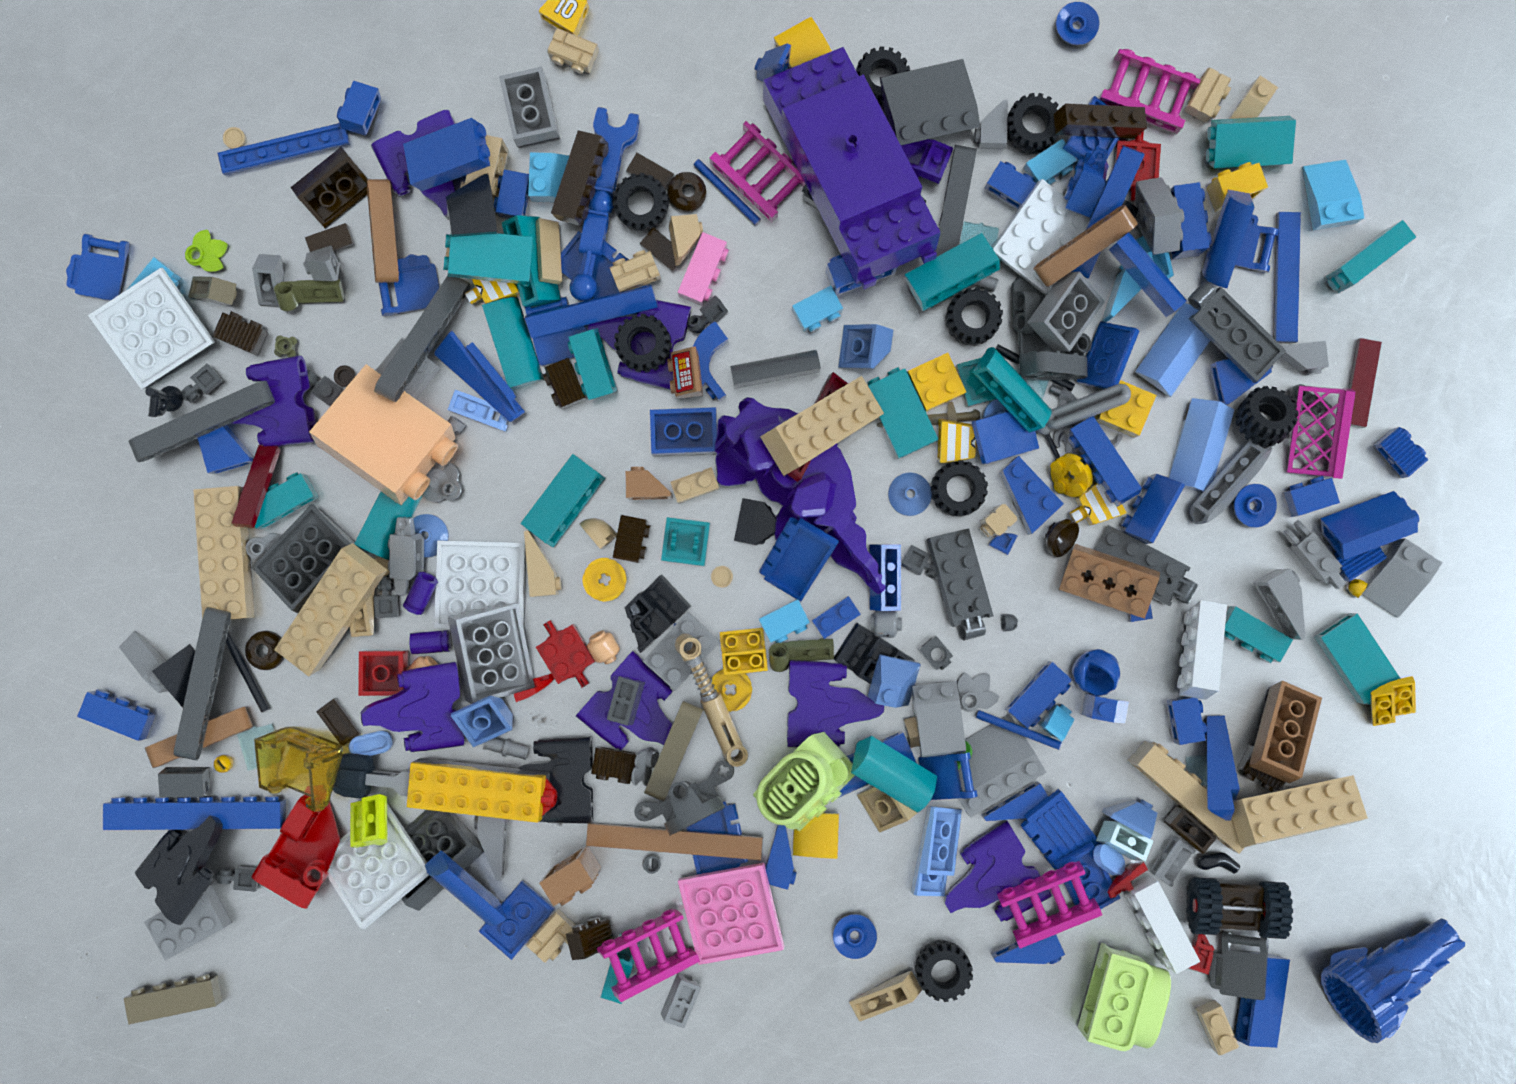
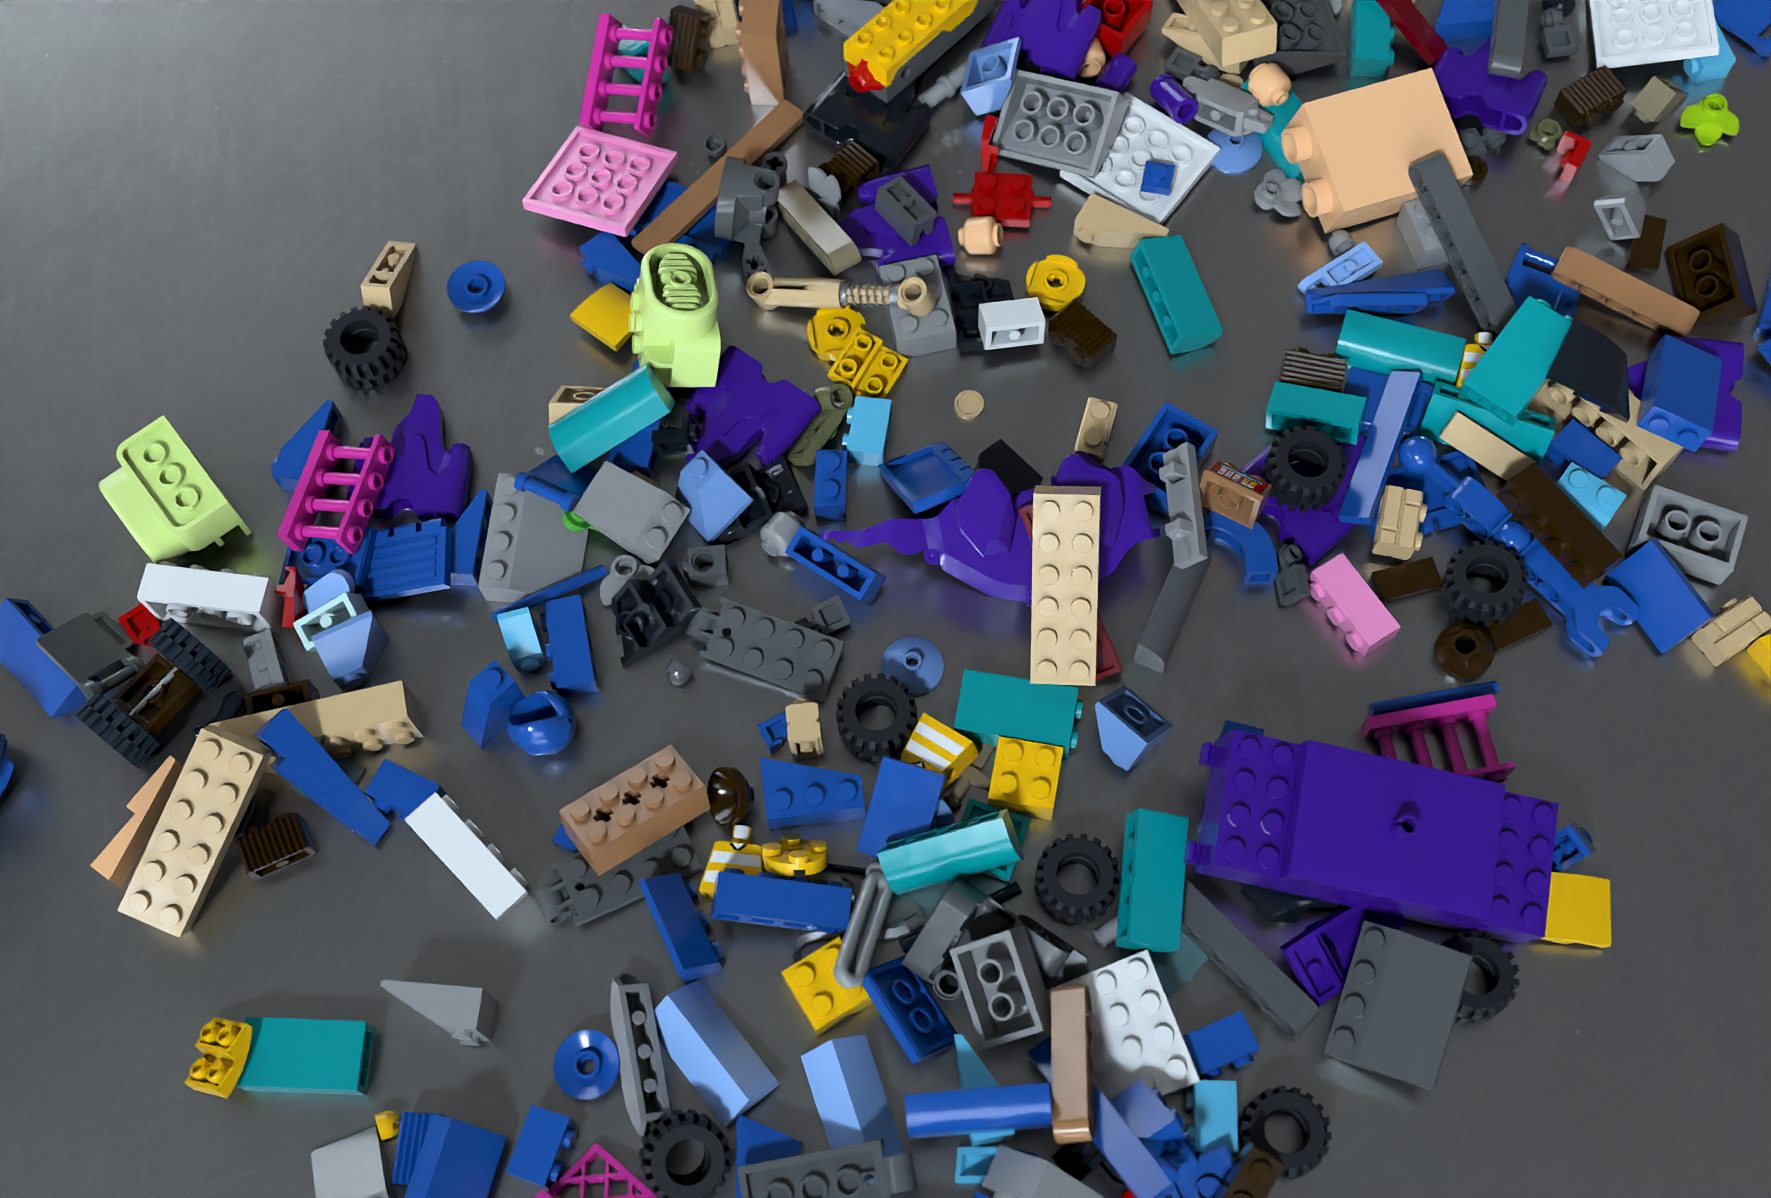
camera: 130 degrees right, 20 degrees down
olive plate [274,279,345,311] -> none
tan brick [579,518,617,549] -> none
medium nougat slope [625,467,673,500] -> none
teal plate [661,517,710,566] -> none
light grey hinge [661,973,701,1028] -> none
tan slope [668,214,703,266] -> none
medium azure brick [792,286,843,332] -> none
light blue slope [911,805,962,896] -> none
light grey slope [974,100,1008,149] -> none
tan brick [1195,1000,1239,1056] -> none
teal brick [1224,606,1293,664] -> none
medium nougat brick [1249,680,1322,784] -> none
light grey hinge [1283,520,1346,589] -> none
none -> light nougat slope [90,756,184,888]
none -> black slope [611,559,702,666]
none -> black bracket [651,413,701,456]
none -> white brick [978,297,1045,350]
none -> blue plate [1140,160,1175,196]
none -> light grey hinge [1159,442,1208,569]
none -> light nougat head [1248,63,1291,107]
none -> red bracket [1557,131,1593,184]
none -> blue tile [1604,538,1715,654]

